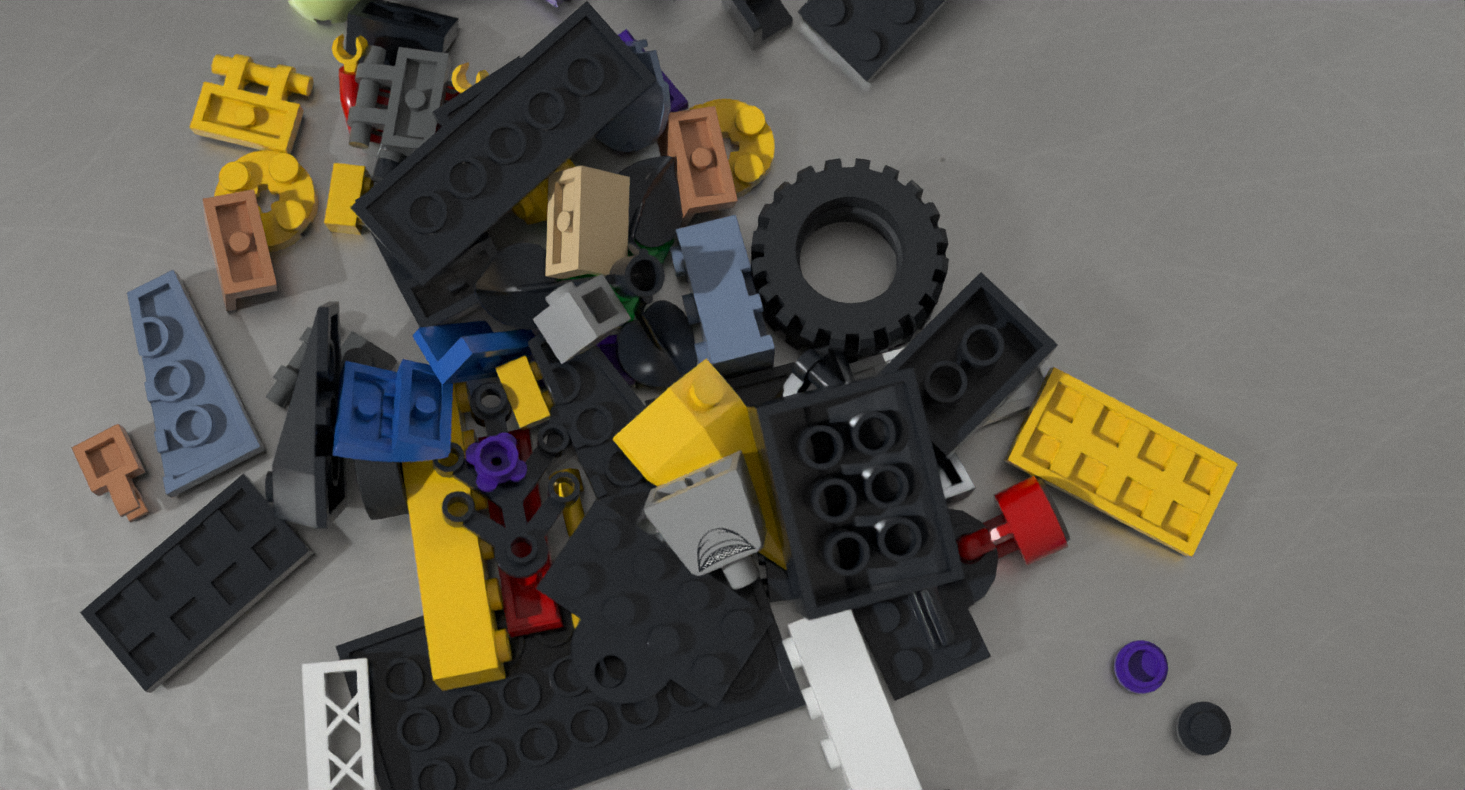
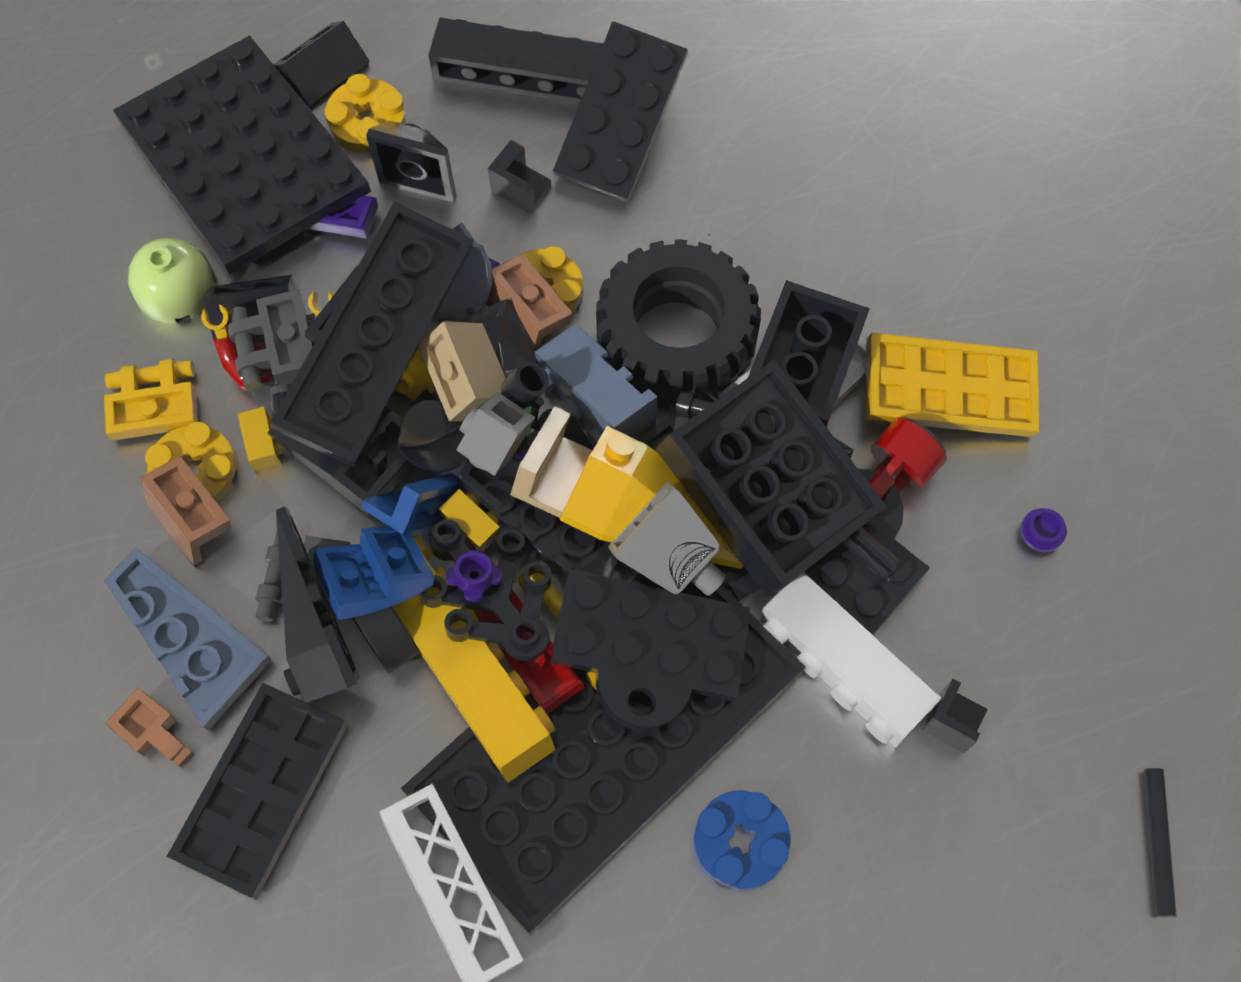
camera: 25 degrees left, 10 degrees down
black plate [1176,702,1231,756] -> none
none -> tan panel [510,406,593,518]

